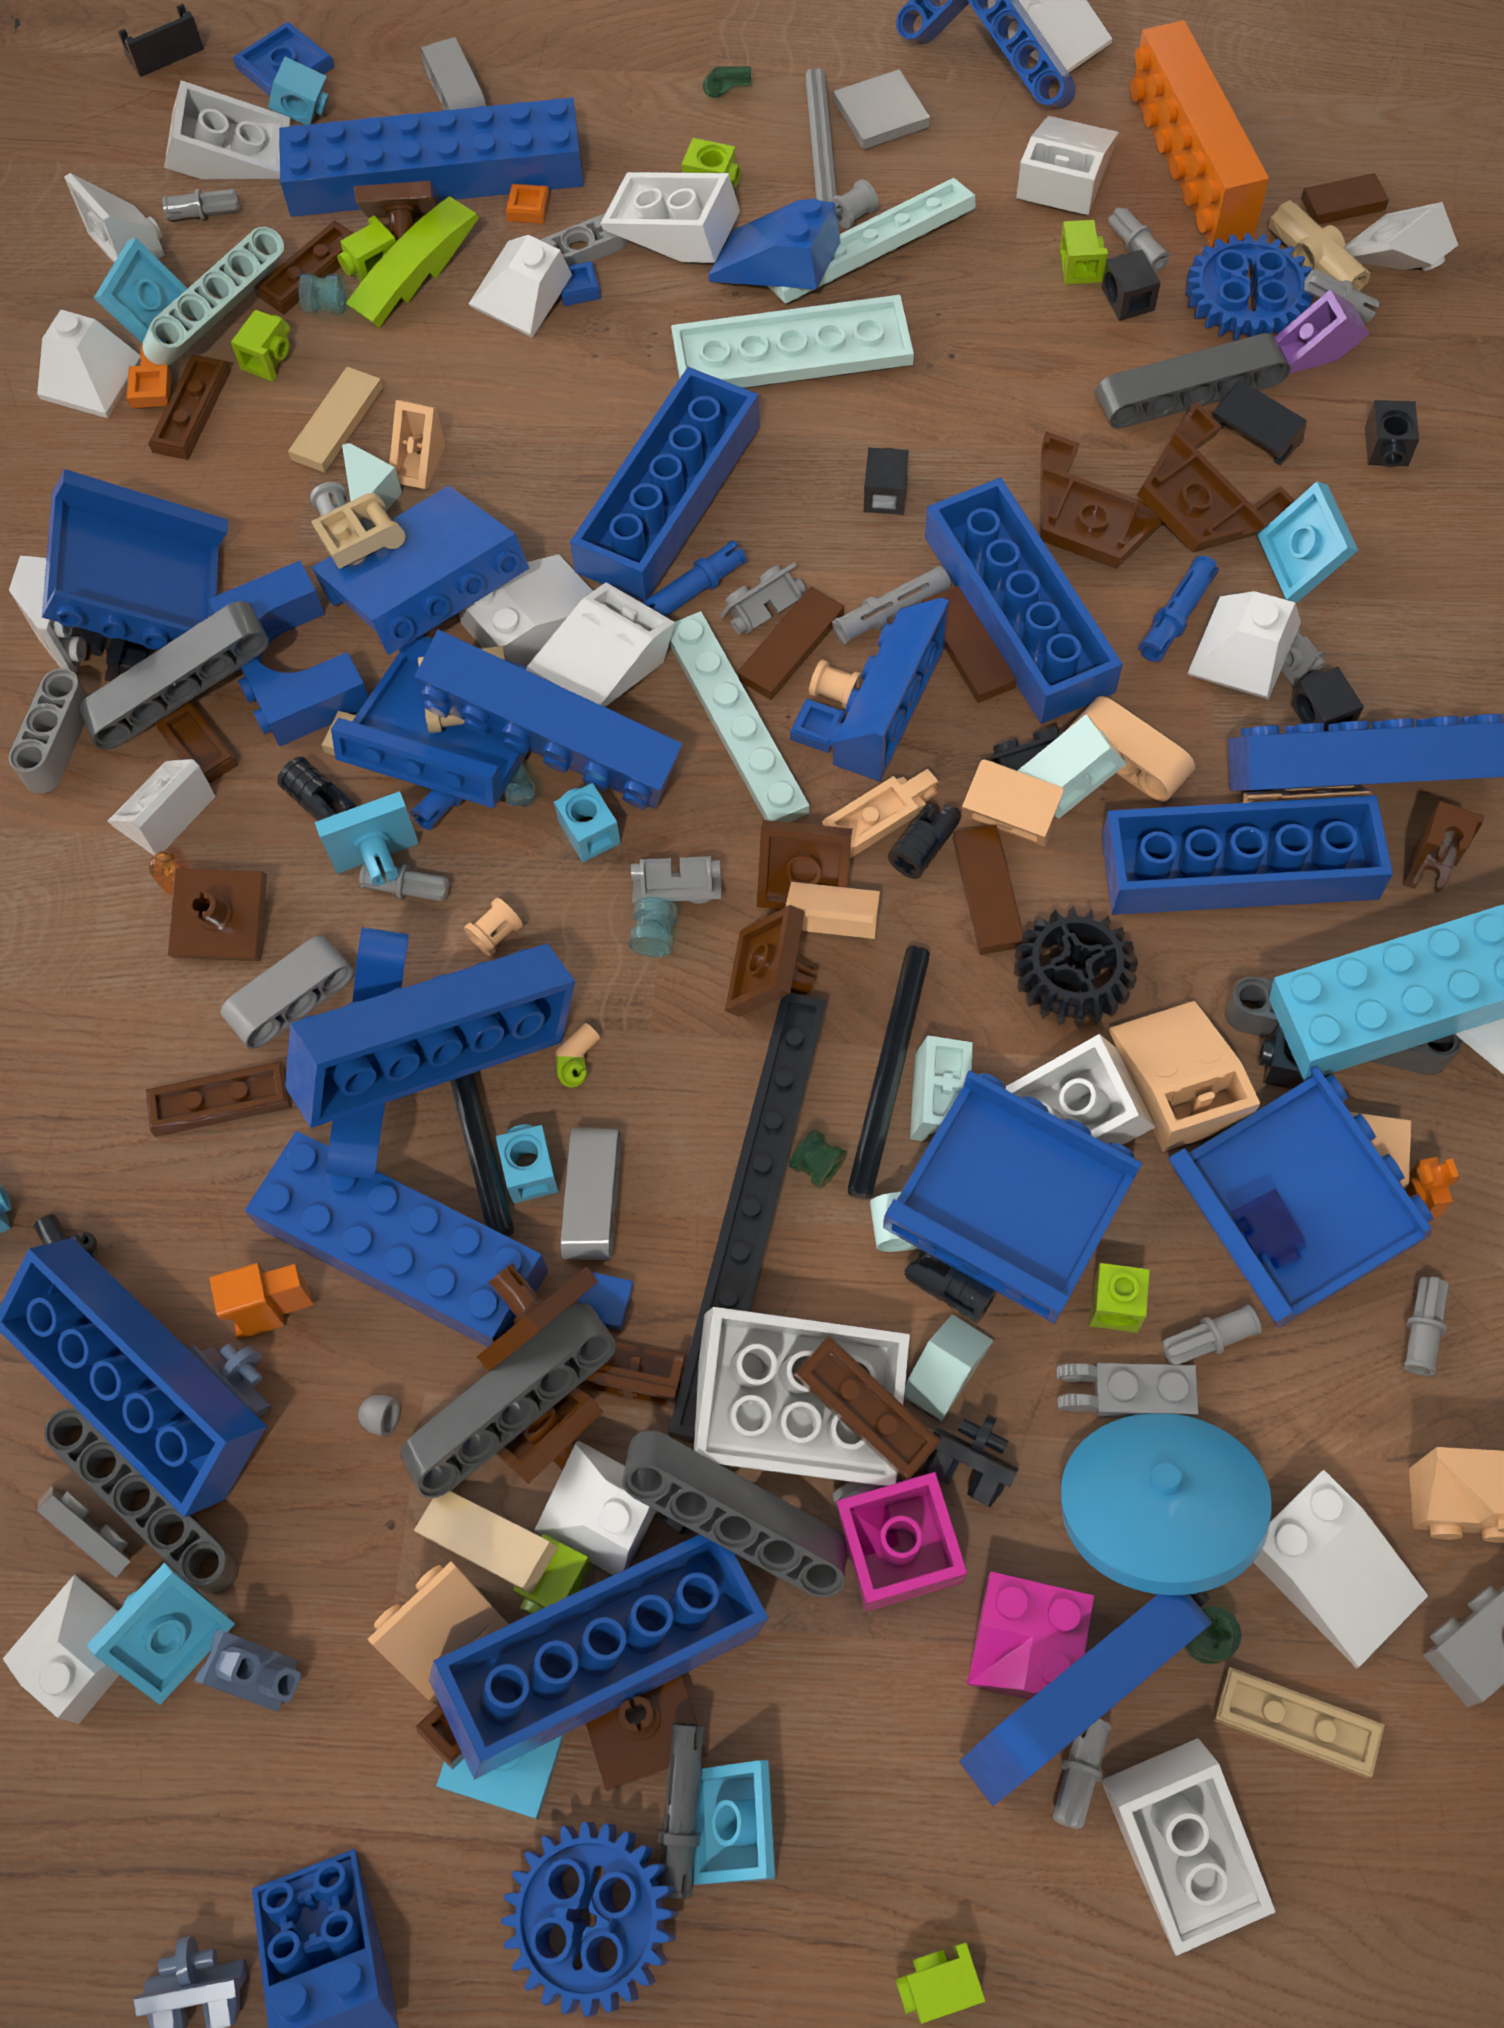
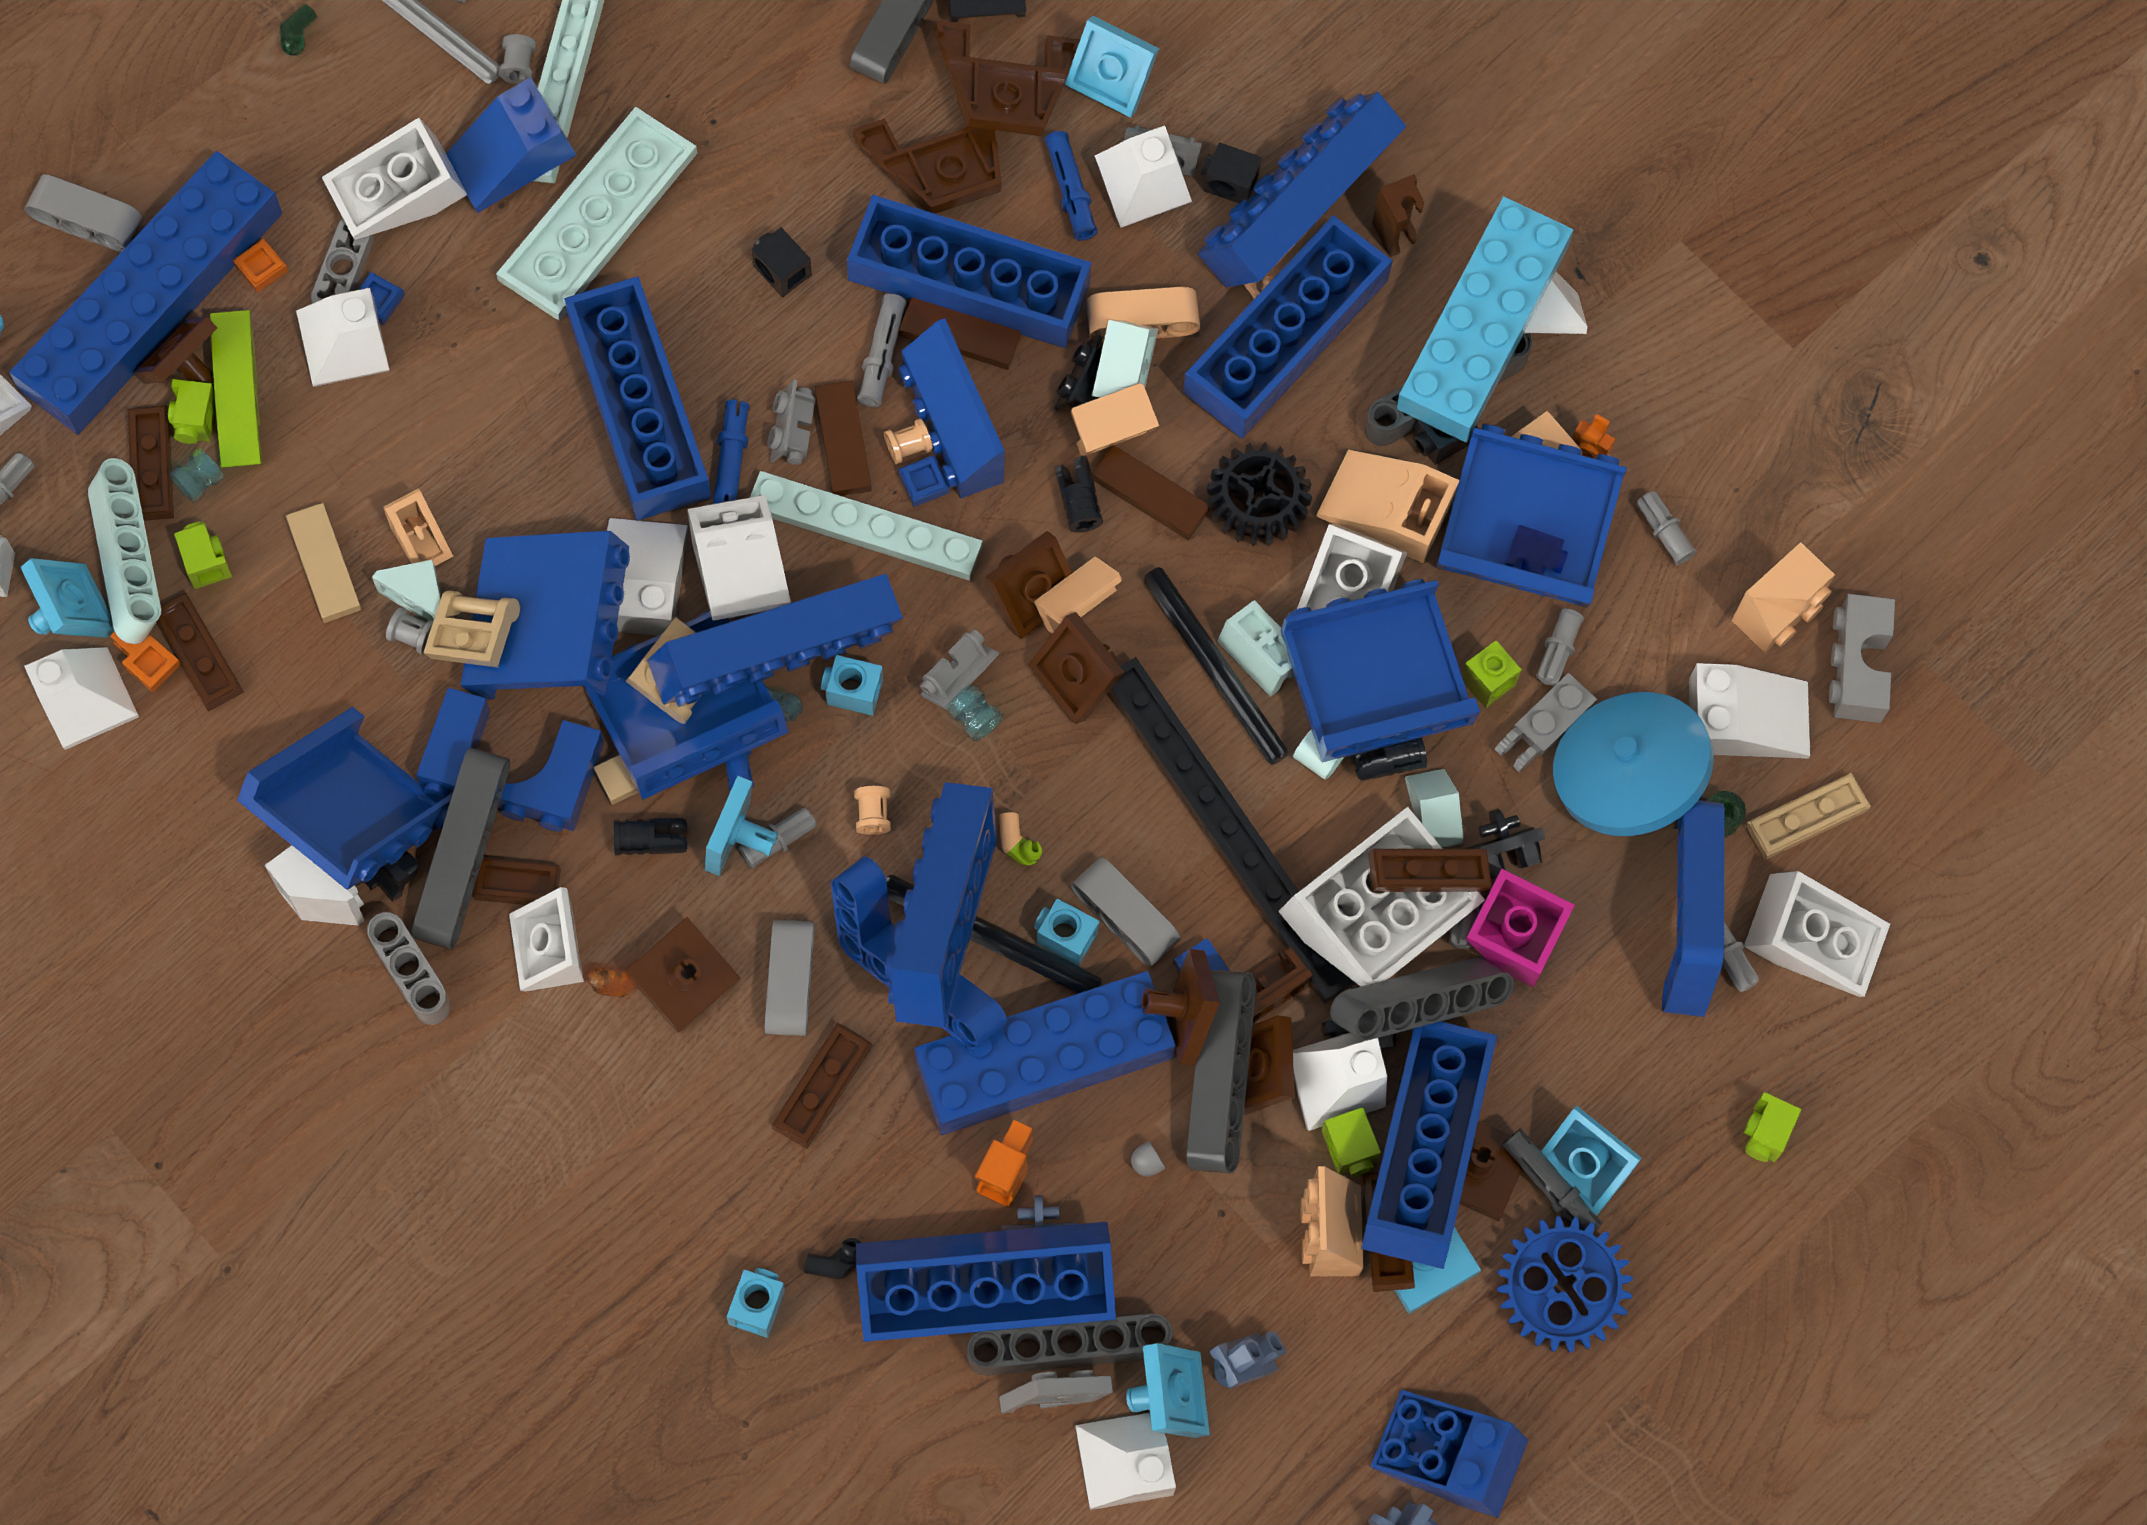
camera: 55 degrees left, 5 degrees up
tan tile [414,1491,558,1594] -> none
lime brick [681,138,741,188] -> none
clear green wheel [789,1129,847,1189] -> none
light nougat hinge [822,769,938,858] -> none
dark pink slope [967,1571,1094,1700] -> none

